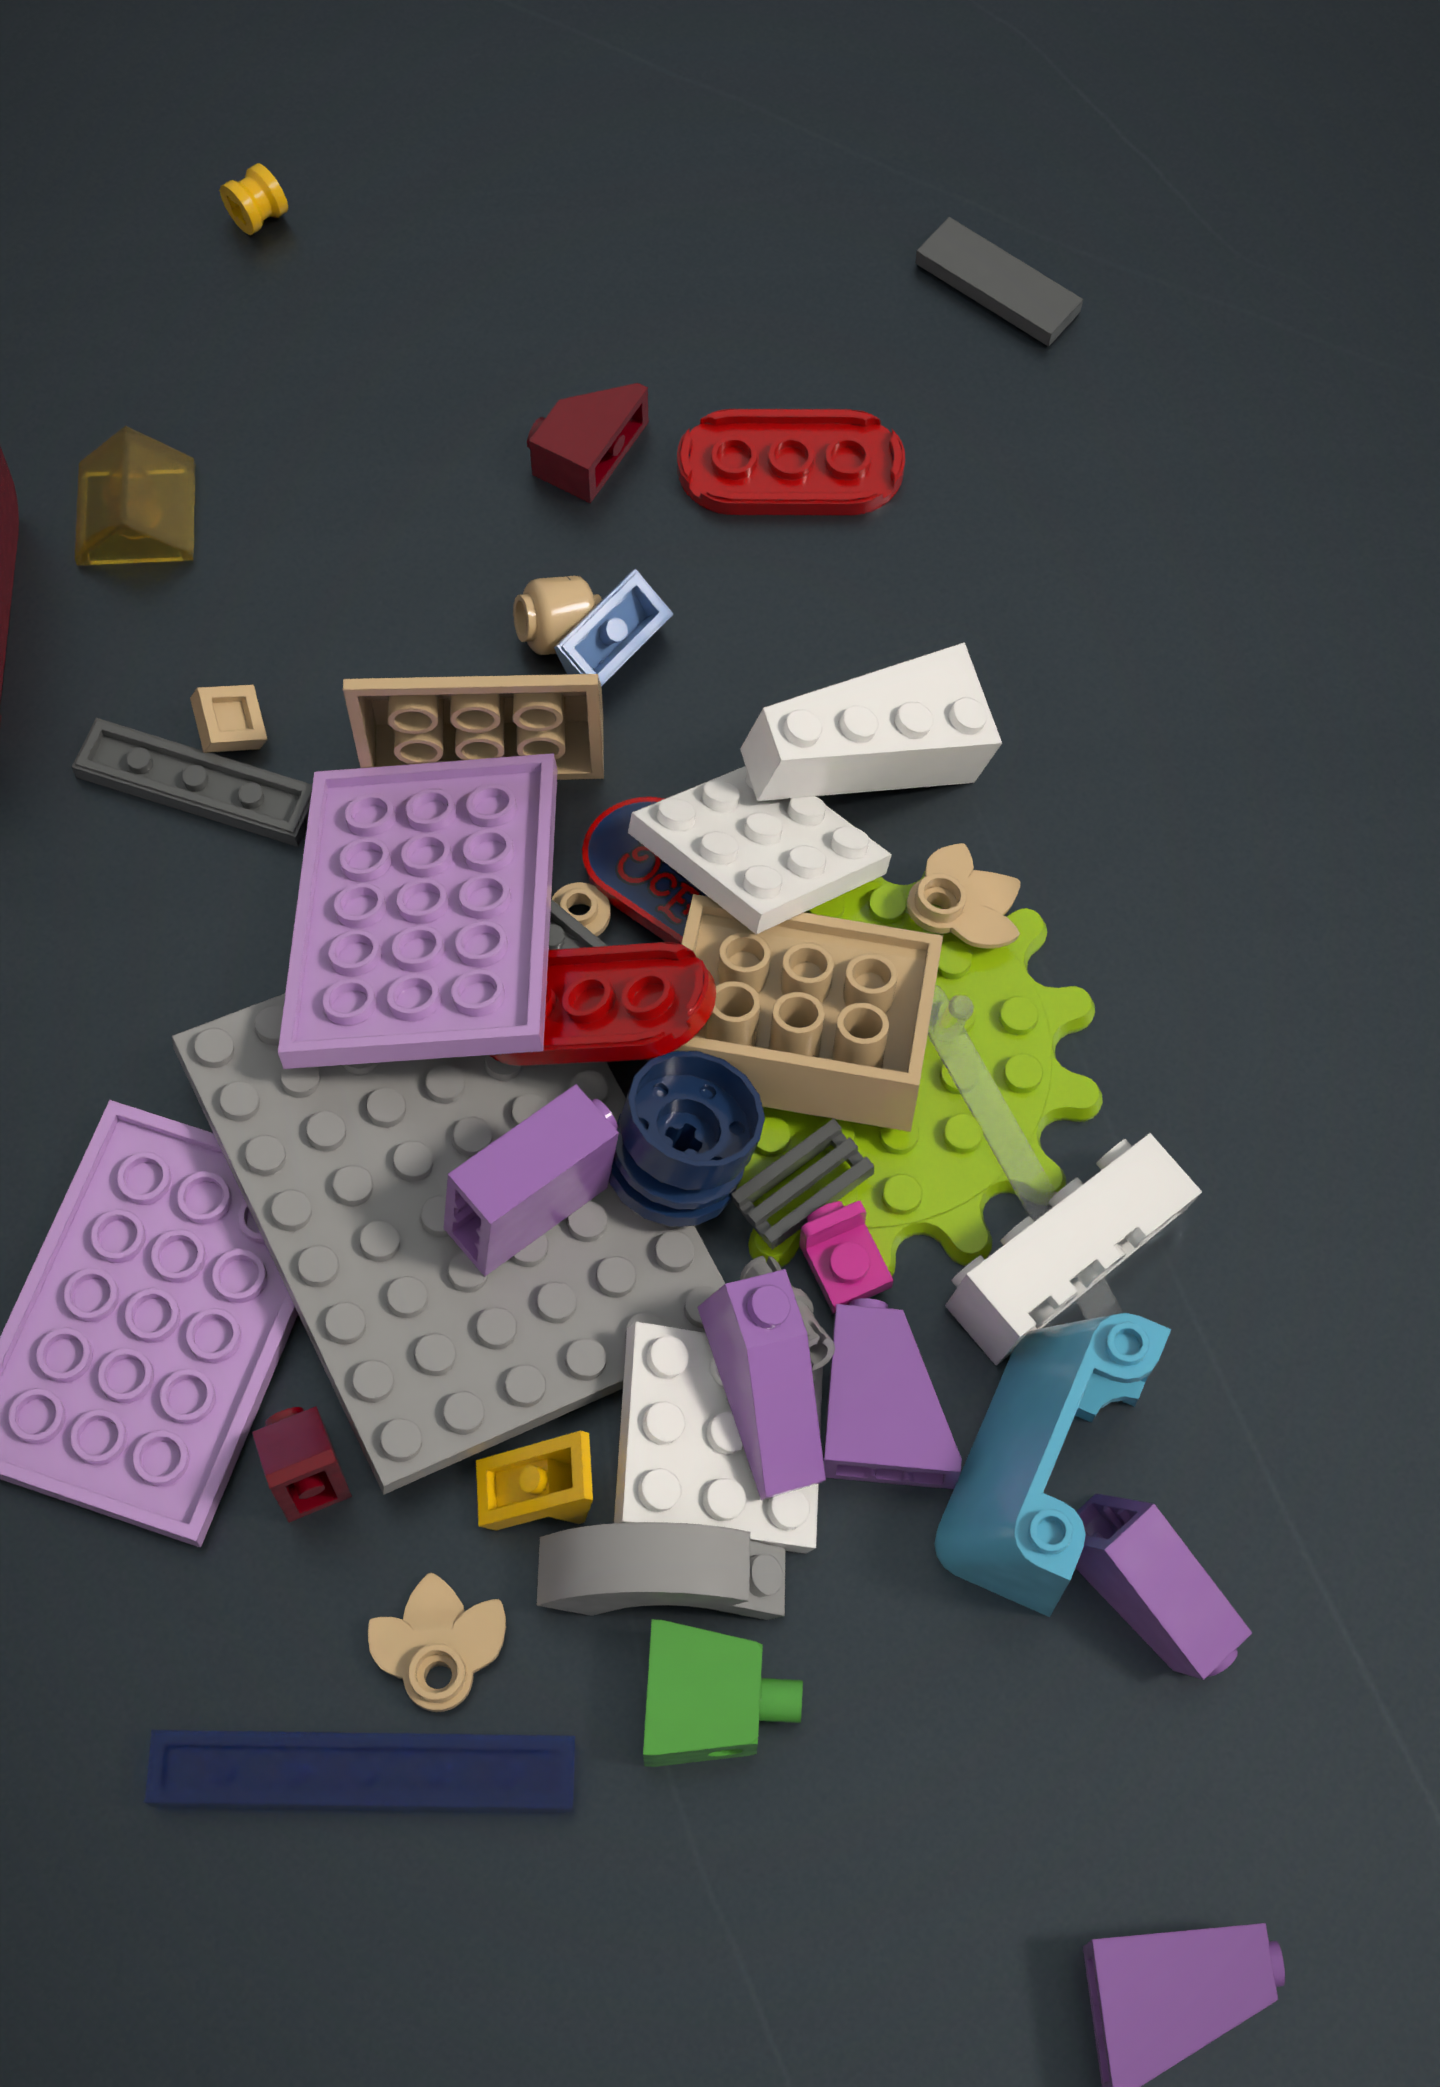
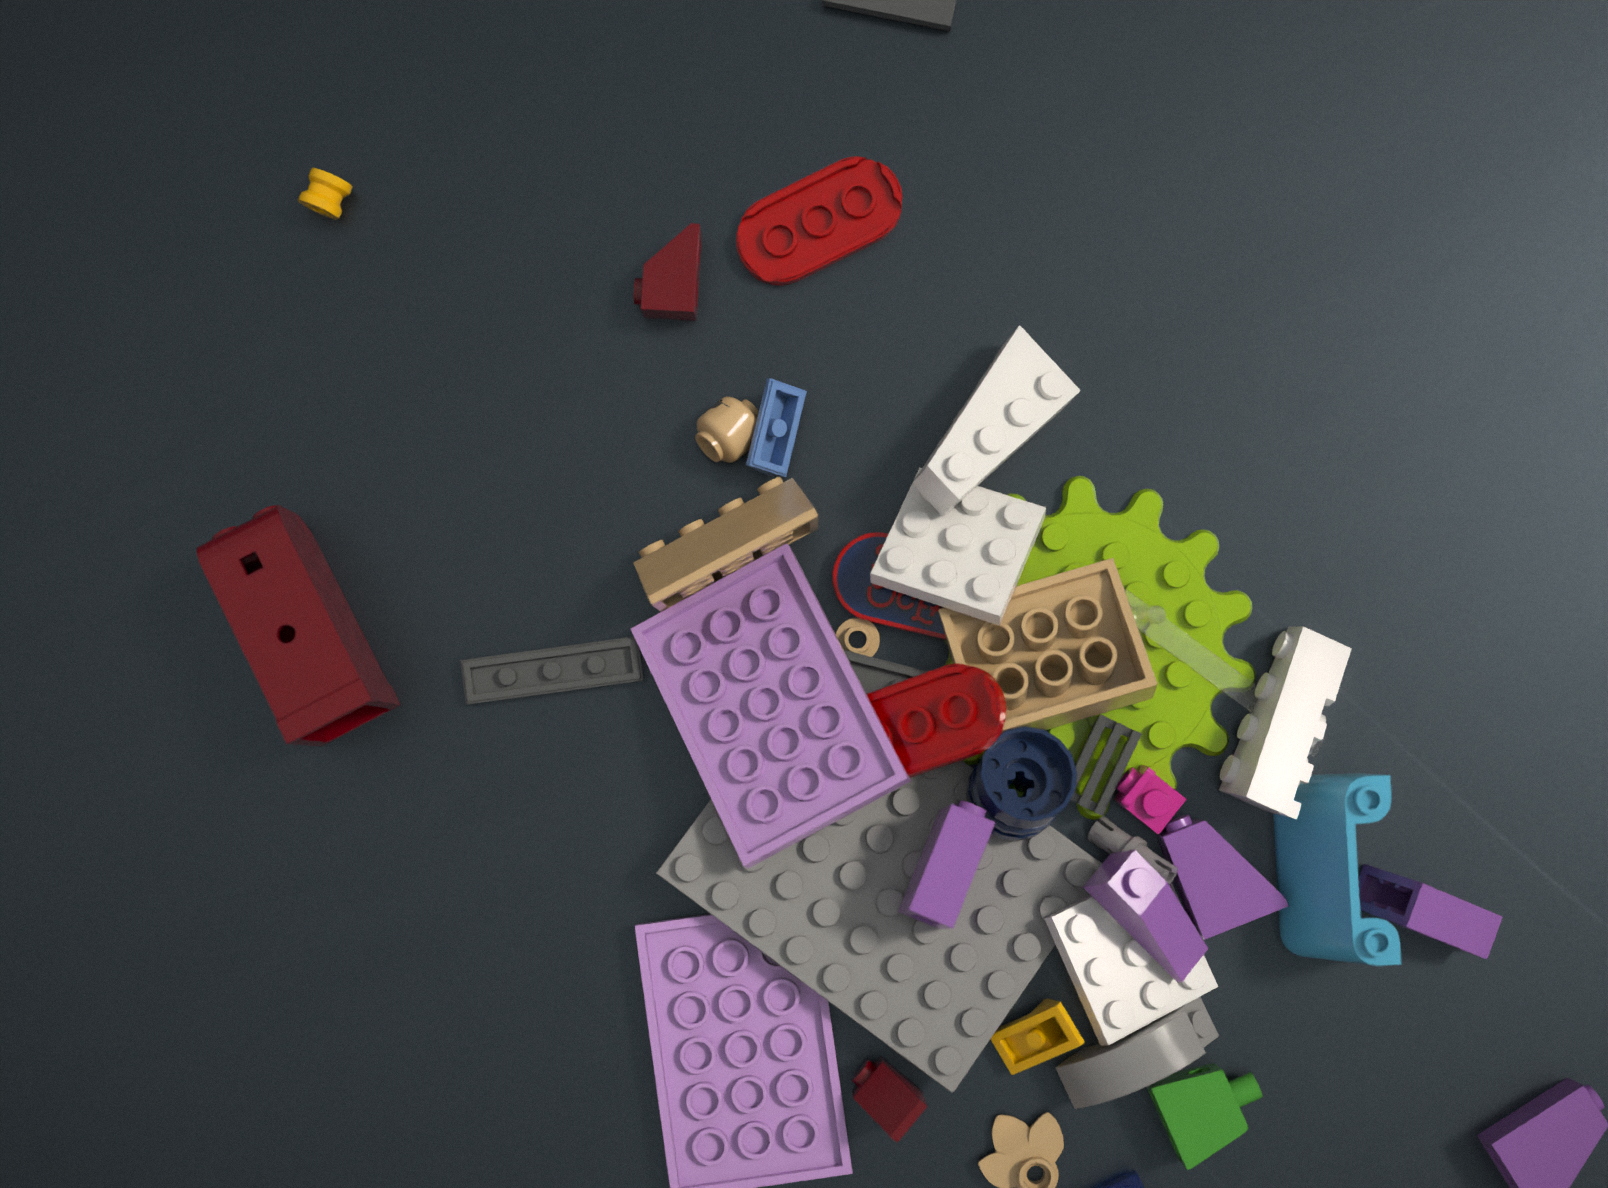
camera: 25 degrees left, 20 degrees up
clear yellow slope [75,426,195,565] -> none
tan plate [190,685,268,753] -> none
tan plate [907,843,1020,948] -> none

